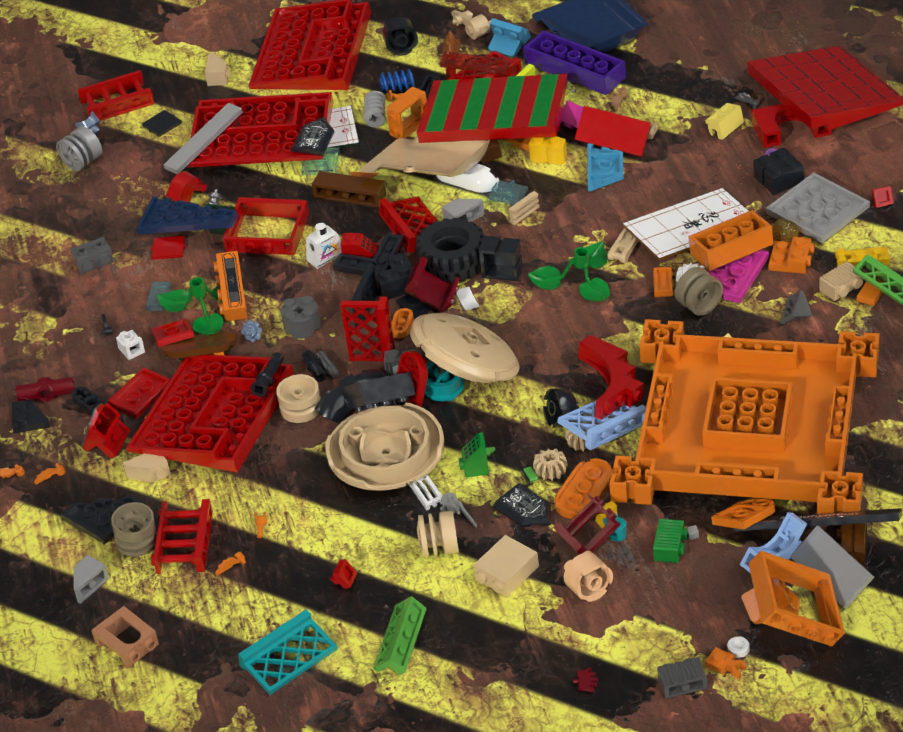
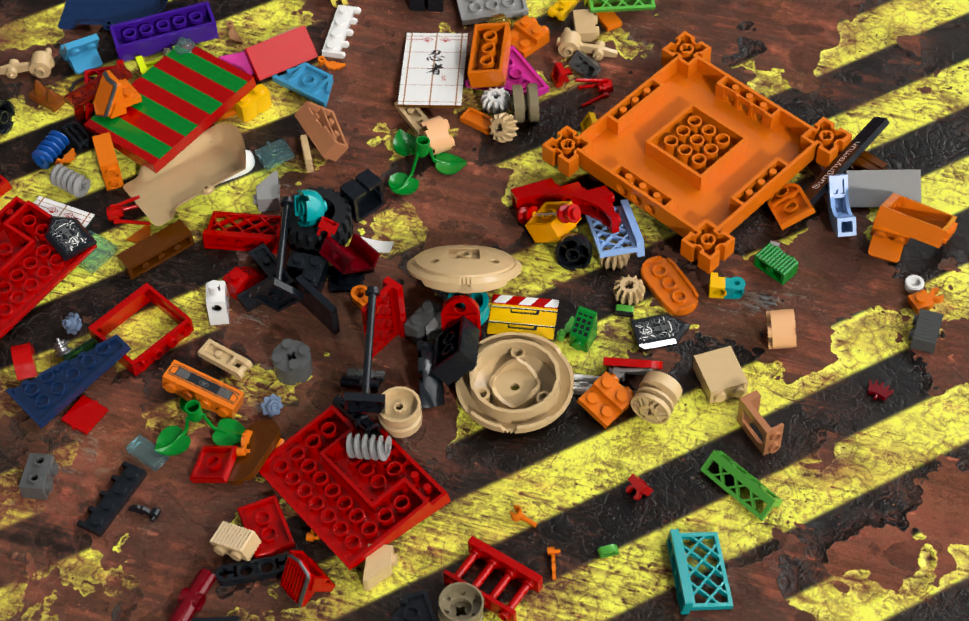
camera: 60 degrees left, 10 degrees up
white brick [116,330,145,360] -> none
dark red panel [553,493,620,555] -> none
none -> sand blue plant [62,312,82,335]
none -> black hinge [76,461,147,537]
none -> orange piece [93,70,142,119]
none -> red plant [106,195,151,225]
none -> clear light blue plant [174,37,195,55]
none -> tan plate [198,339,253,380]
none -> tan brick [209,521,261,561]
none -> orange piece [236,430,253,456]
none -> black tile [249,196,304,312]
none -> nougat wedge [294,101,349,162]
none -> teal cylinder [294,189,327,227]
none -> orange piece [317,55,346,71]
none -> red tile [317,216,339,237]
none -> white hinge [322,5,361,59]
none -> black tile [344,286,386,414]
none -> light grey piece [346,432,392,461]
none -> light nougat brick [418,116,455,156]
none -> yellow sticker [487,294,559,340]
none -> tan gear [488,112,519,143]
none -> light orange brick [517,201,581,243]
none -> red tile [550,63,572,87]
none -> tan piece [556,27,618,60]
none -> red plant [574,78,613,107]
none -> orange plate [577,371,634,429]
none -> bright green piece [597,541,619,558]
none -> red tile [603,357,663,370]
none -> nougat panel [737,390,784,456]

